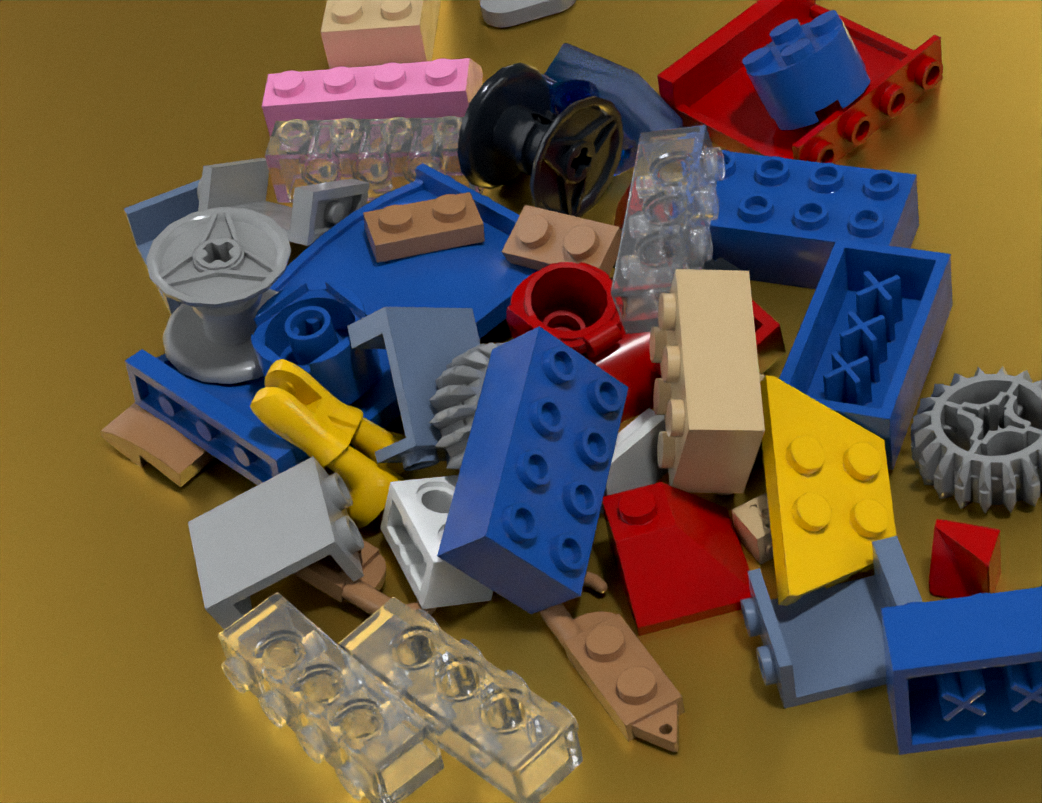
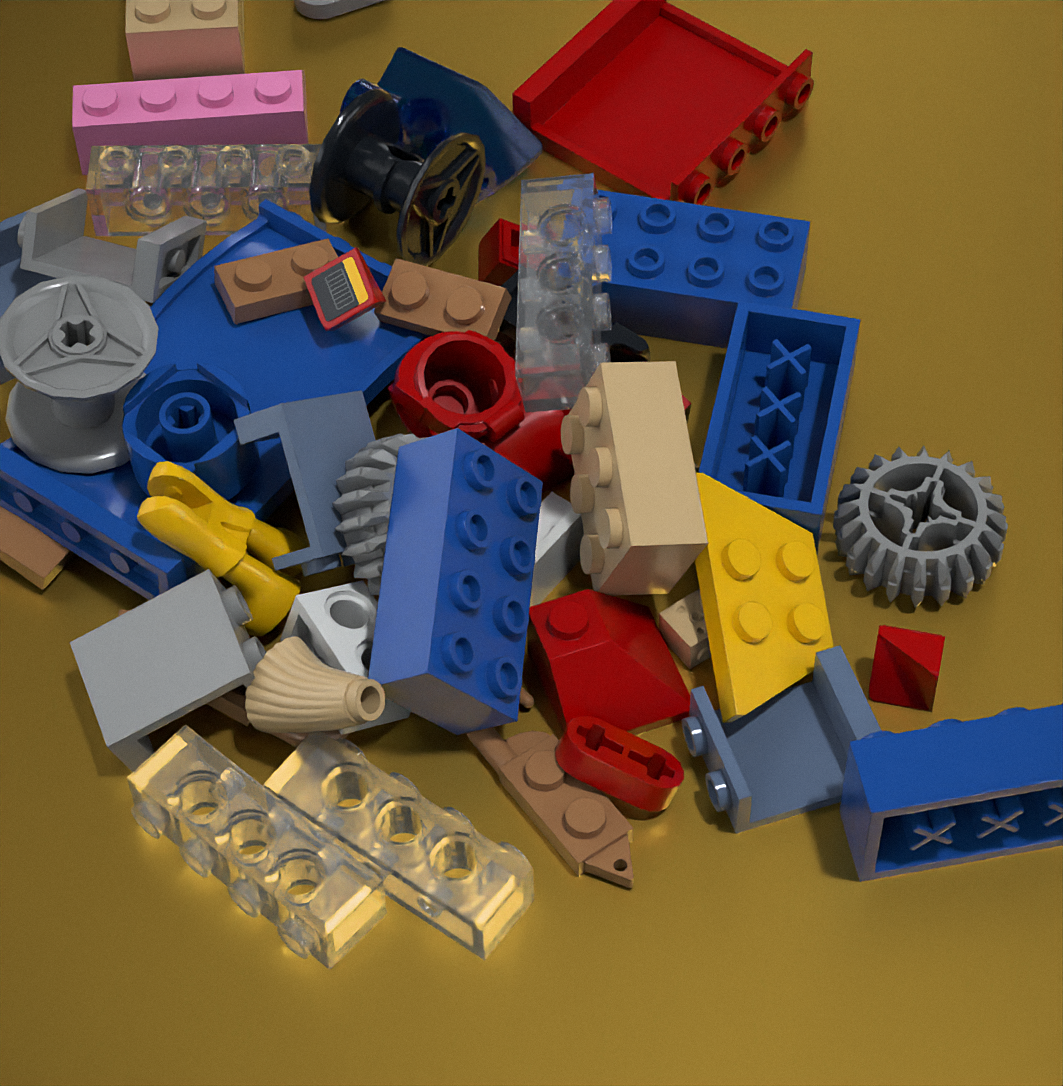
camera: 15 degrees left, 10 degrees up
blue brick [742,10,870,130] -> none
none -> tan piece [245,636,385,733]
none -> slope [303,247,386,332]
none -> red beam [555,716,684,812]

